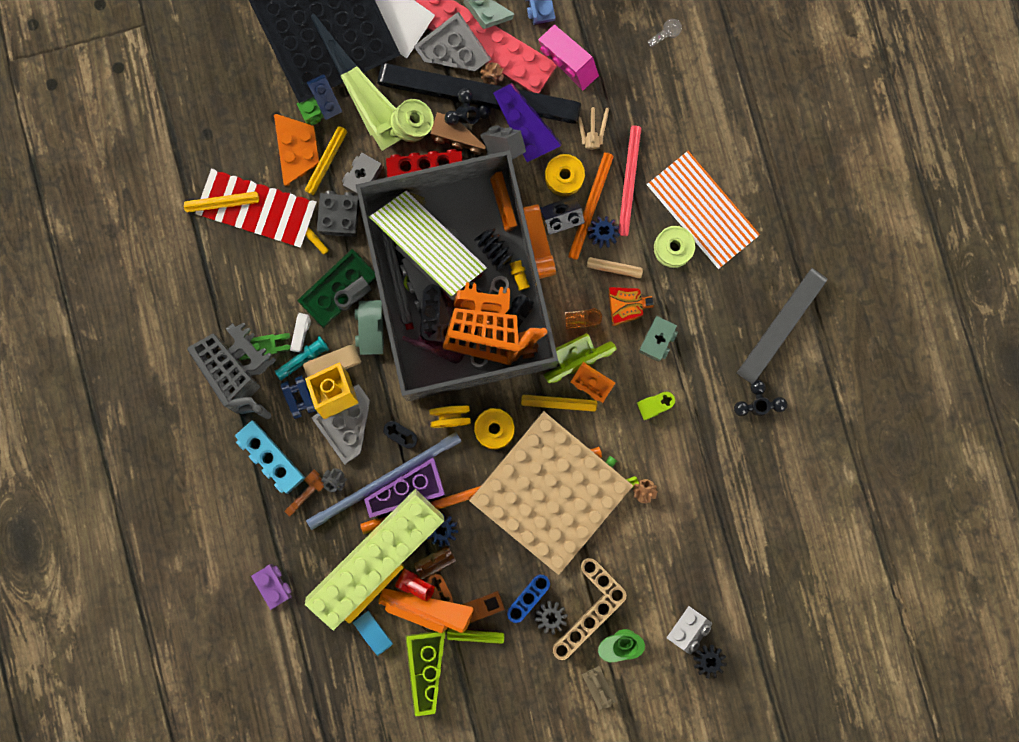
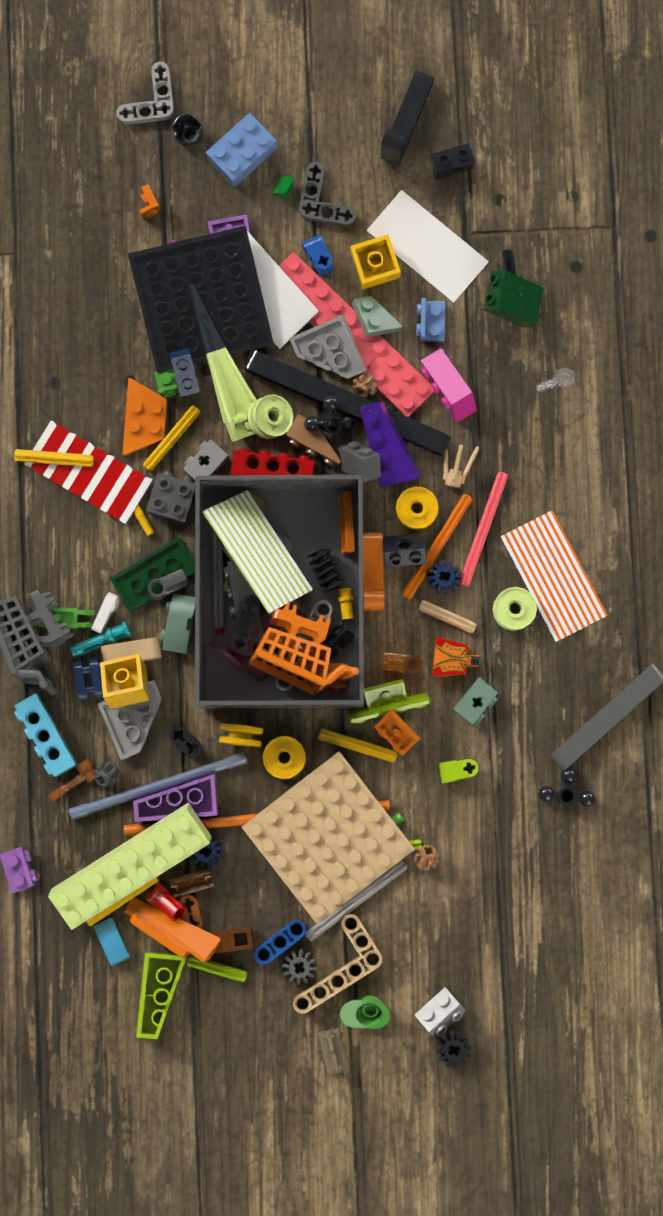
camera: 15 degrees right, 0 degrees up
none -> light grey axle [305,860,407,941]

